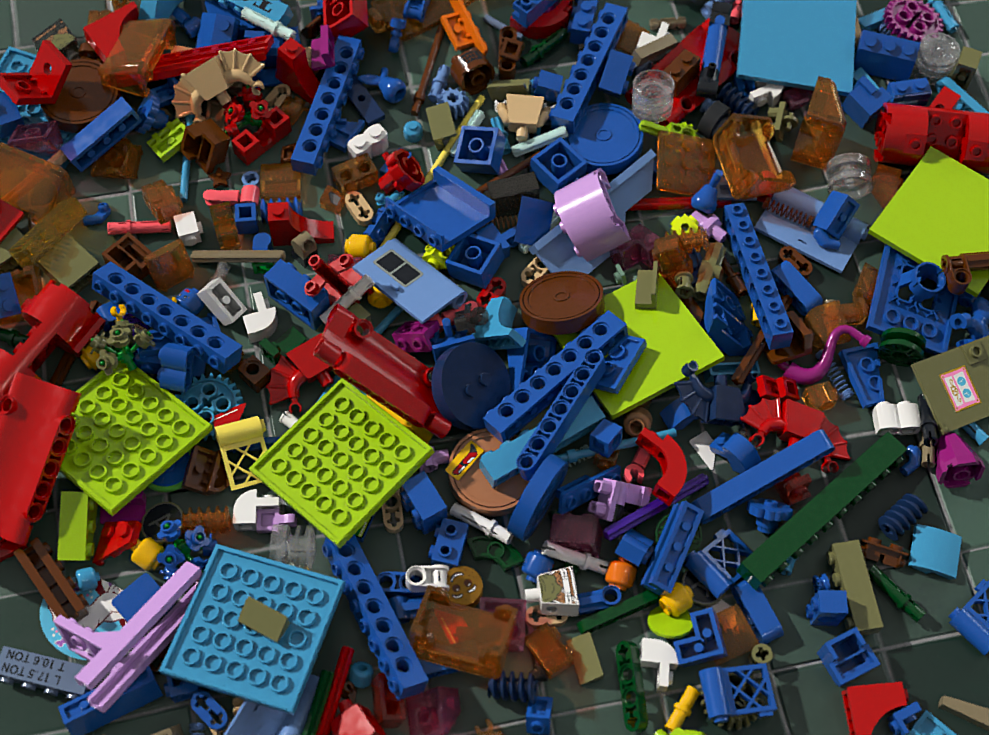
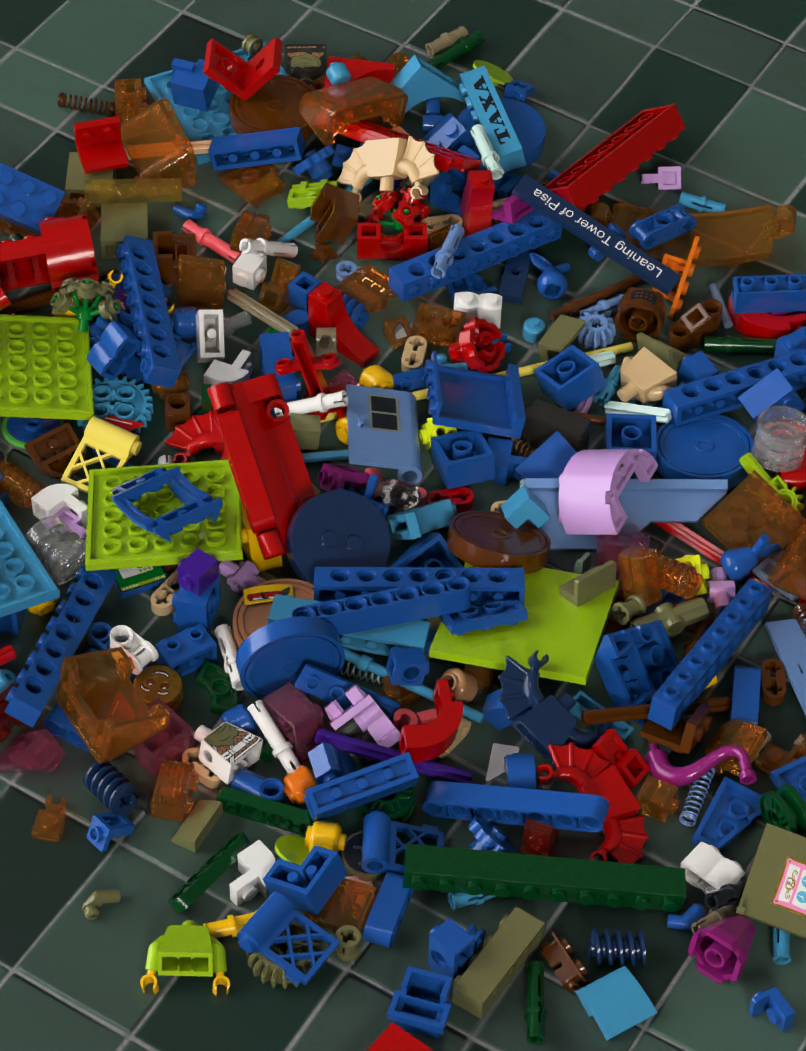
camera: 45 degrees right, 15 degrees down
clear pink slope [7,120,63,154] -> none
coral piece [203,185,260,207] -> none
none -> blue wedge [111,467,223,543]
none -> dark purple brick [177,548,219,596]
none -> white pin [239,238,298,258]
none -> olive bush [242,34,263,56]
none -> dark azure piece [326,62,351,87]
none -> medium blue pin [431,224,465,279]
none -> dark azure piece [501,485,551,529]
none -> dark blue tile [511,174,681,296]

